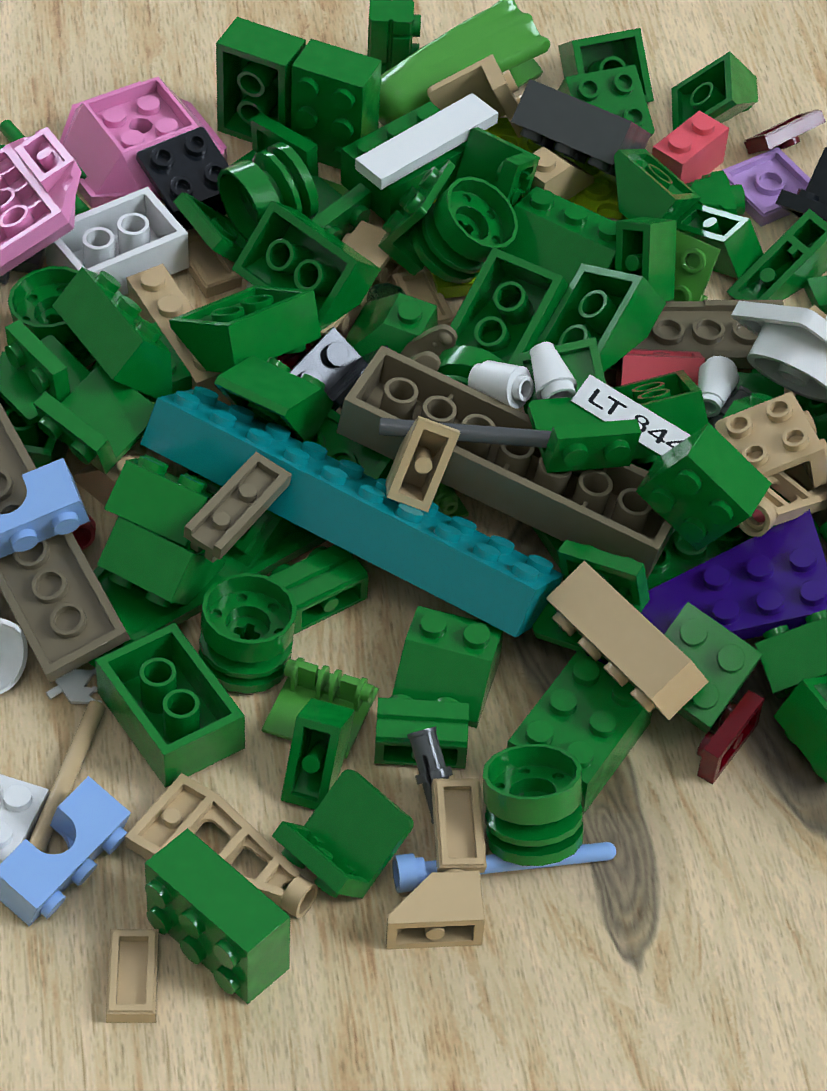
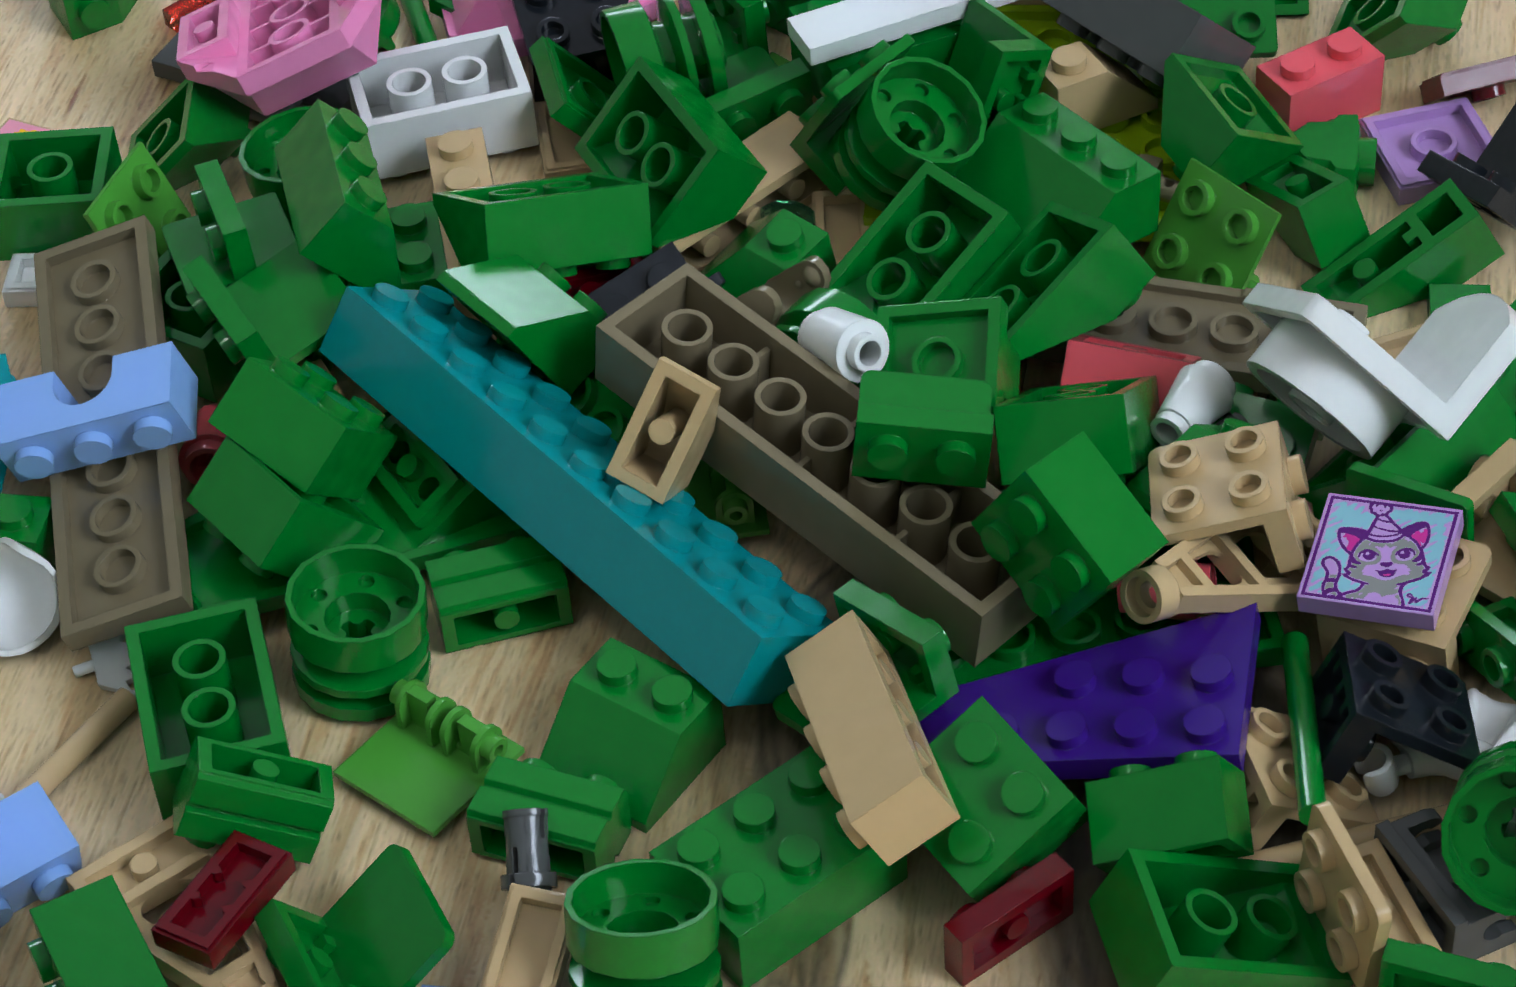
camera: 25 degrees right, 5 degrees down
dark tan hinge [183,452,292,562] -> none
green slope [281,698,355,810] -> none
dark grey bar [379,418,551,448] -> none
white cone [530,342,577,400] -> none
white sticker [571,375,691,456] -> none
green brick [615,217,677,302] -> none
none -> dark red plate [151,830,296,970]
none -> green brick [173,736,335,864]

